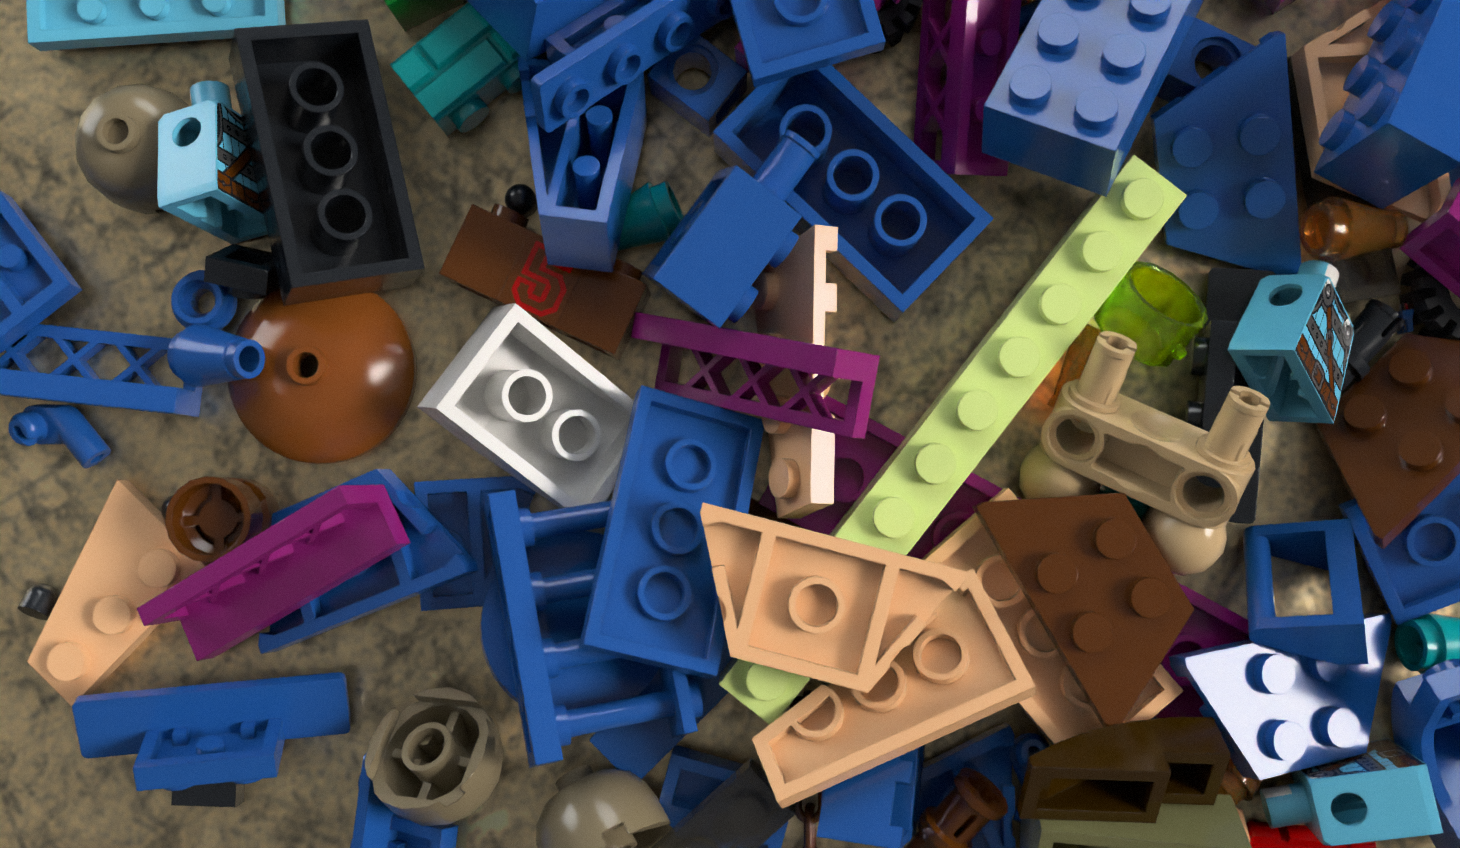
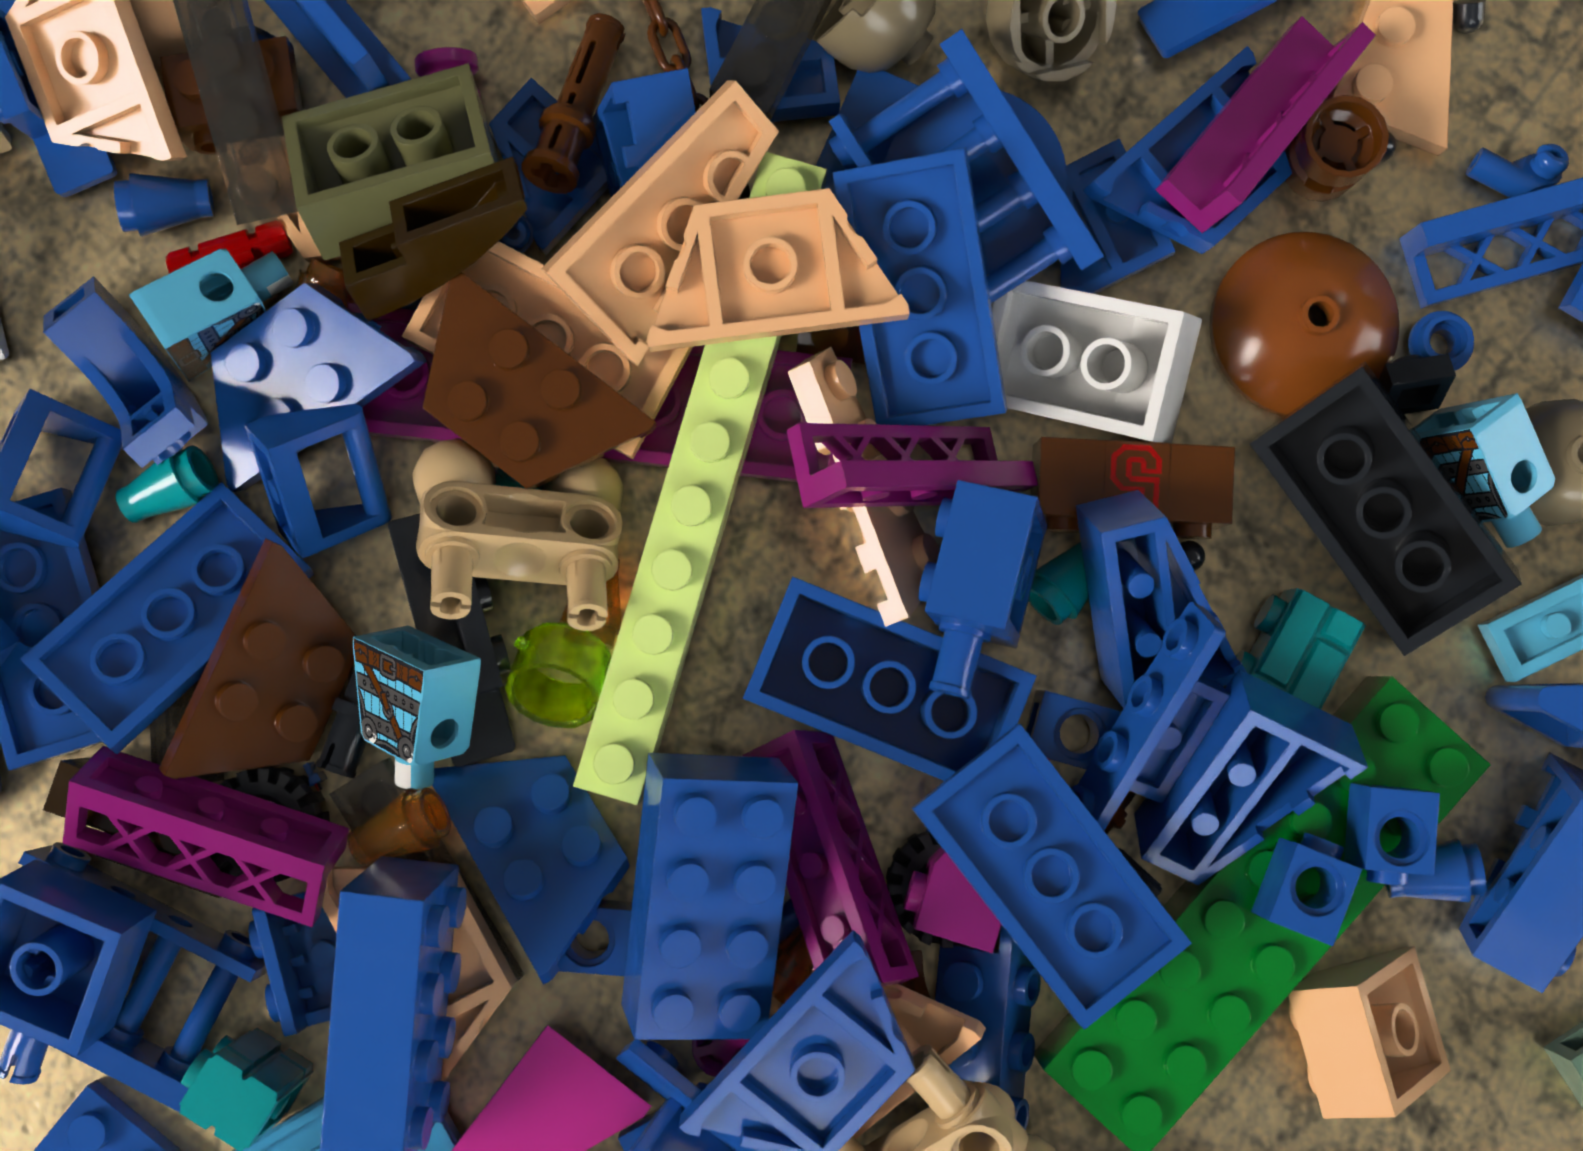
camera: 150 degrees right, 0 degrees up
blue cone [167,324,265,387] -> none

